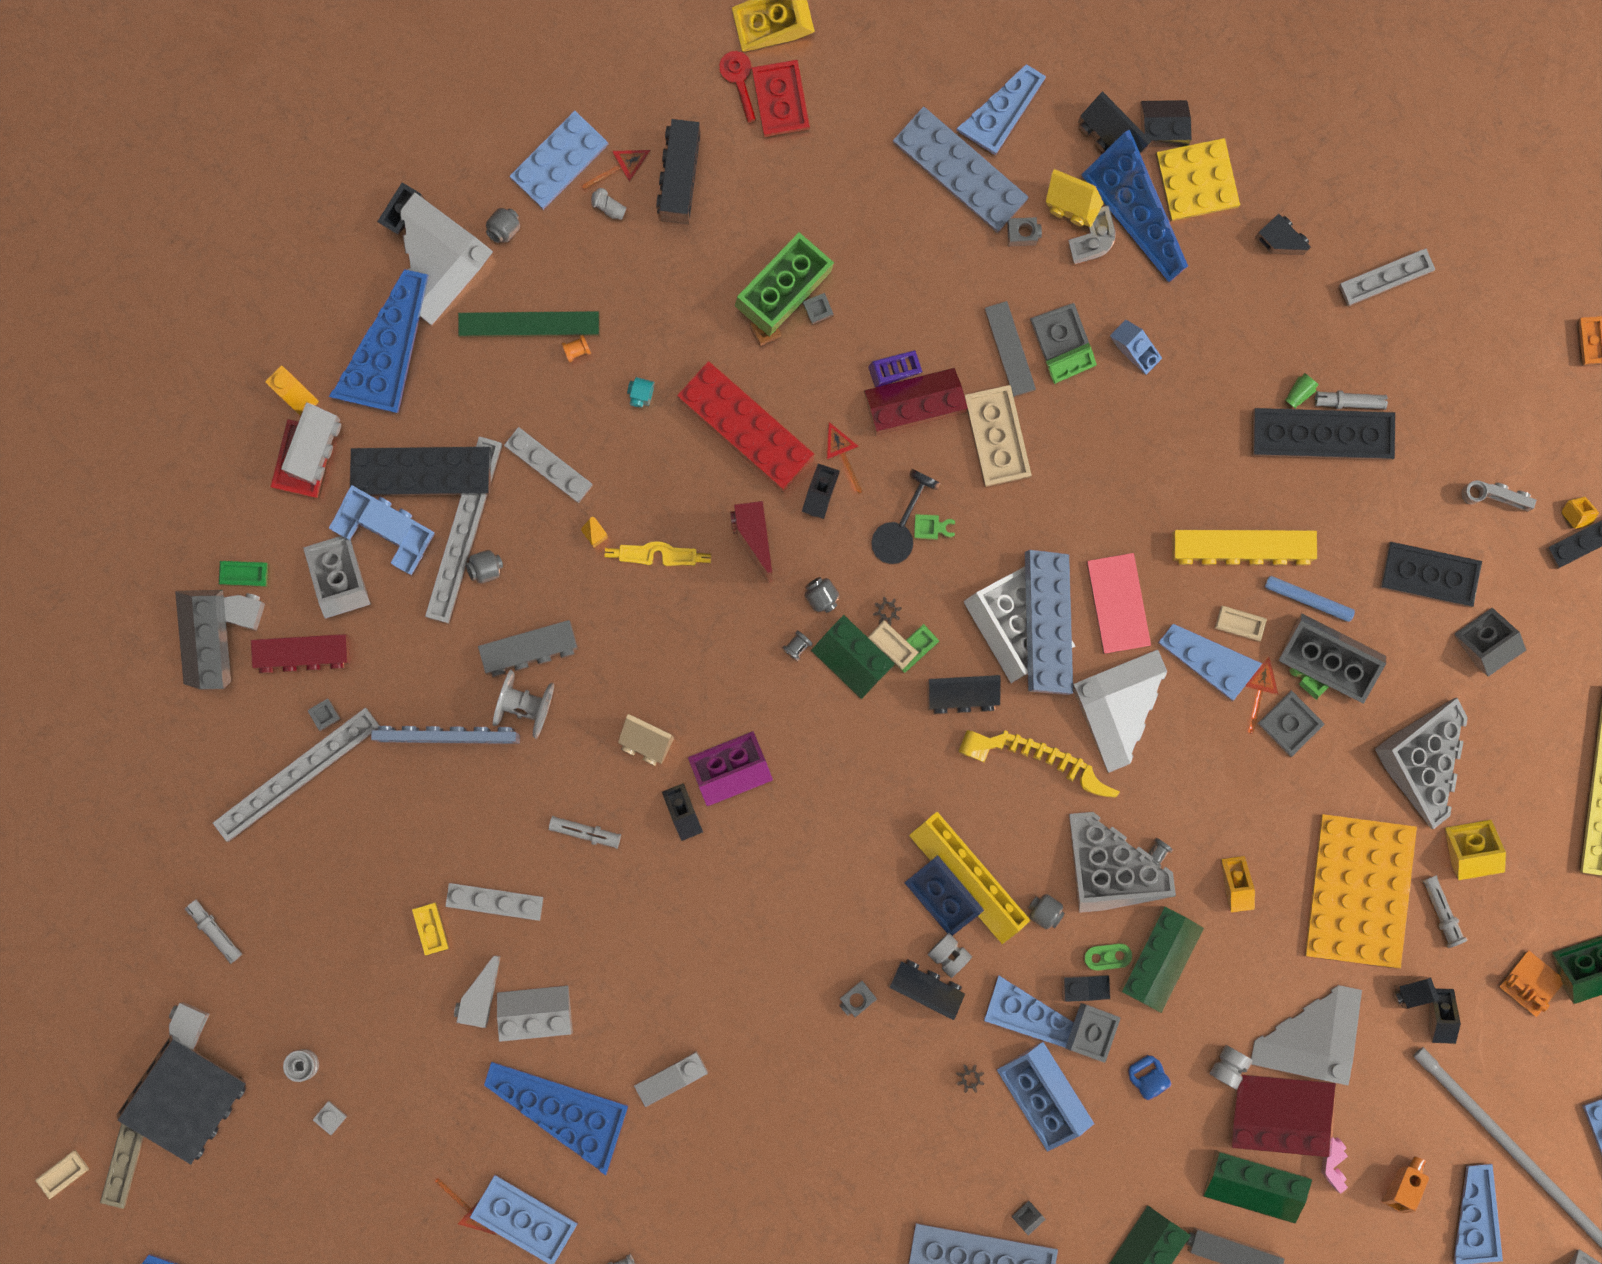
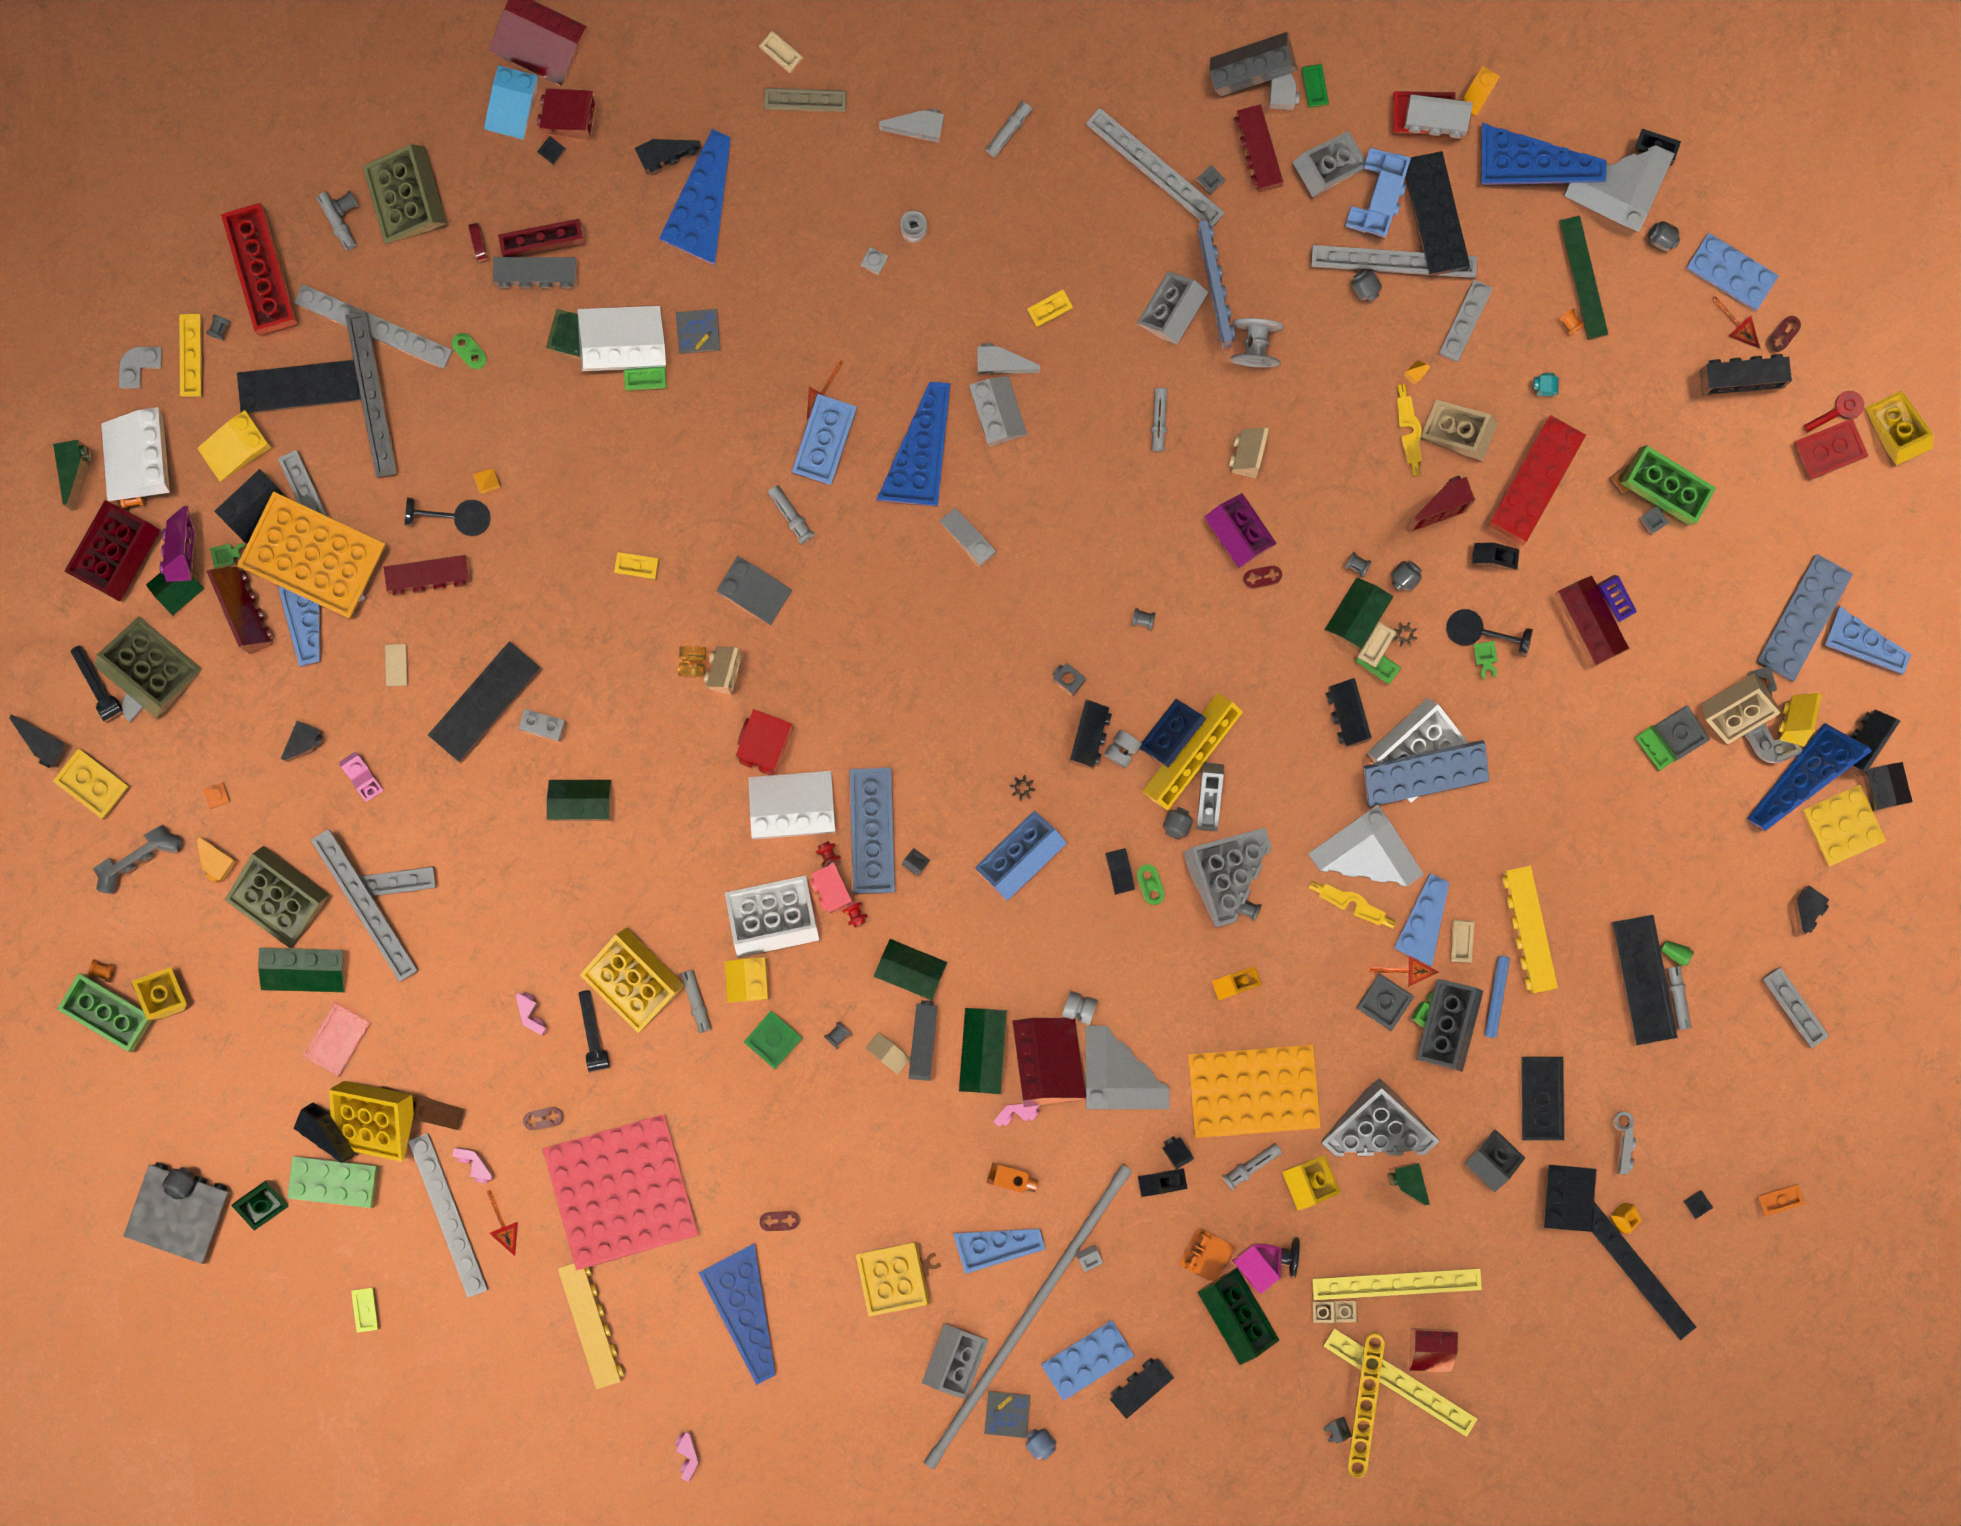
camera: 85 degrees right, 0 degrees up
black panel [116,1034,246,1165] -> none
light grey plate [445,883,544,921] -> none
dark grey brick [478,620,578,678] -> none
light grey arm [591,188,627,220] -> none
black slope [662,783,703,841] -> none
piece [827,422,862,494] -> none
yellow piece [958,730,1120,798] -> none
tan plate [965,385,1032,487] -> none
dark grey tile [984,301,1036,397] -> none
medium blue wing [984,975,1074,1047] -> none
dark grey plate [1065,1003,1121,1063] -> none
coral tile [1087,553,1151,654] -> none
medium blue slope [1110,320,1162,375] -> none
dark green slope [1119,906,1204,1013] -> none
blue piece [1128,1055,1171,1100] -> none
none -> light grey plate [1076,1245,1103,1272]
none -> dark grey bush [1131,608,1156,631]
none -> light grey slope [1137,271,1208,344]
none -> light grey slope [1197,763,1224,831]
none -> dark pink piece [1232,1237,1300,1294]
none -> dark red beam [1243,566,1282,589]
none -> yellow piece [1308,880,1396,929]
none -> dark green slope [1387,1163,1430,1205]
none -> tan slope [1421,400,1498,461]
none -> black slope [1544,1165,1597,1232]
none -> black tile [1683,1190,1713,1219]
none -> tan slope [1701,673,1781,745]
none -> dark red beam [1768,316,1801,352]

